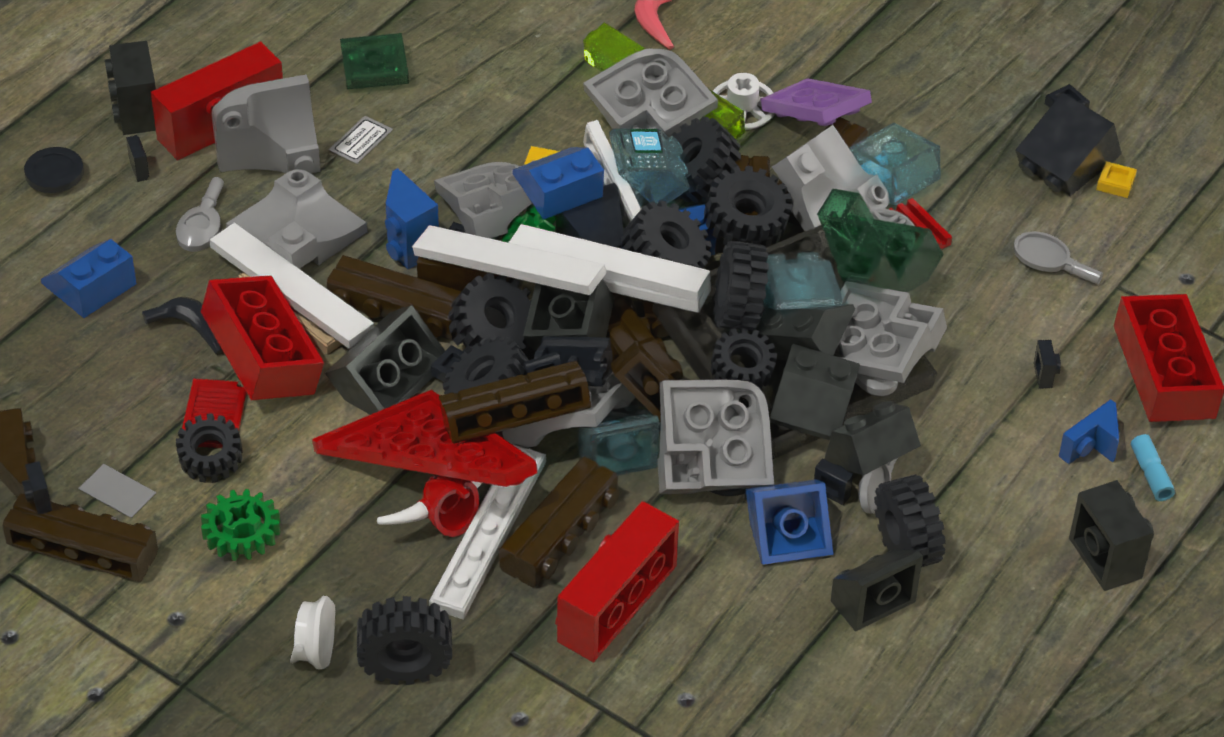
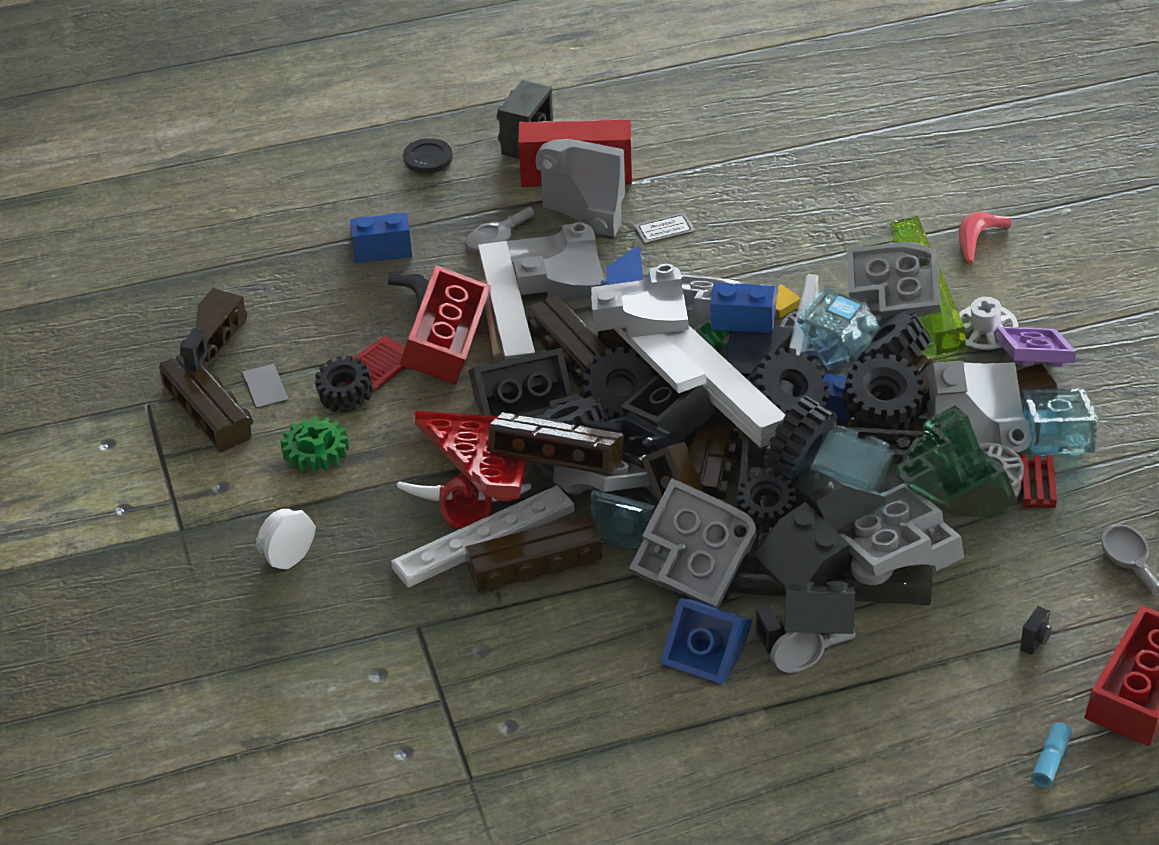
camera: 40 degrees right, 5 degrees down
black tile [126,135,149,182] -> none
clear green plate [340,33,409,90] -> none
black tyre [357,596,452,685] -> none
red brick [555,501,679,663] -> none
pearl dark grey slope [830,549,923,632] -> none
black tyre [874,474,946,567] -> none
blue slope [1059,399,1119,464] -> none
pearl dark grey brick [1069,480,1154,591] -> none
none -> light grey slope [591,264,689,338]

